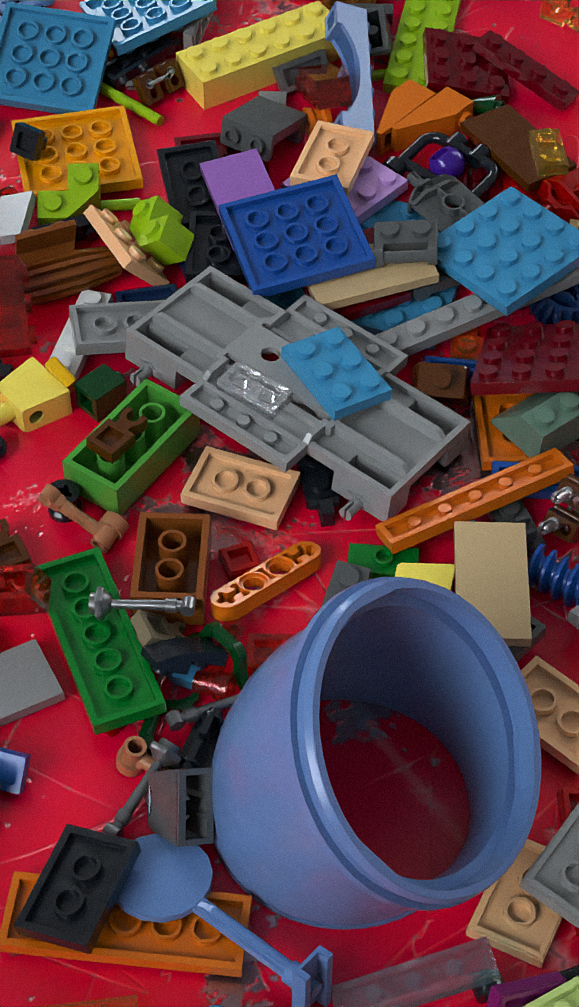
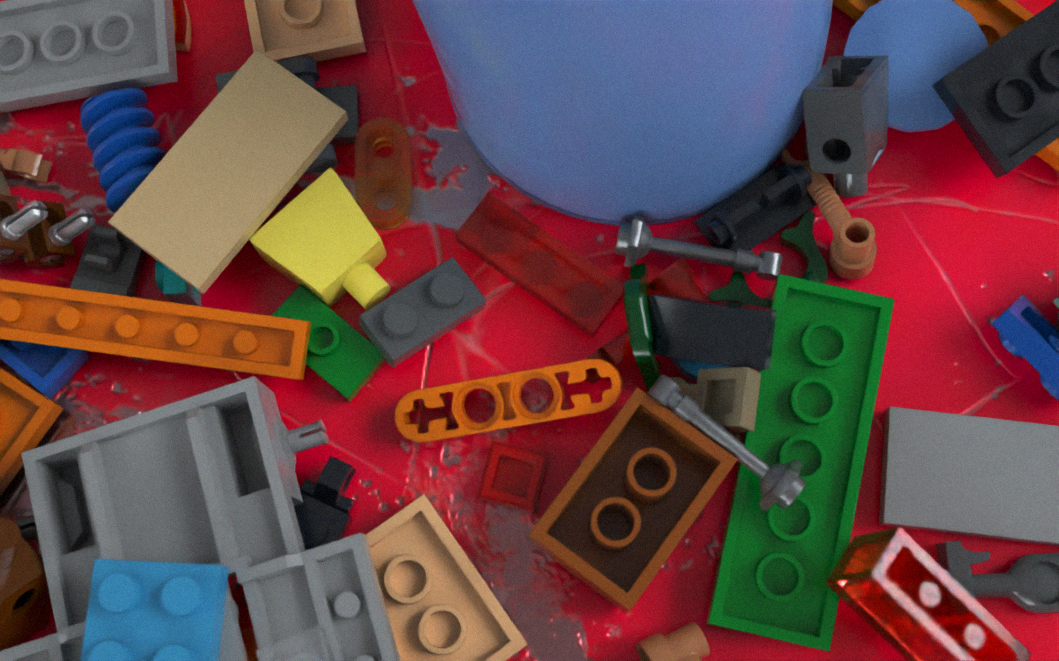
camera: 145 degrees left, 25 degrees up
flat silver piece [102,738,181,838] -> none

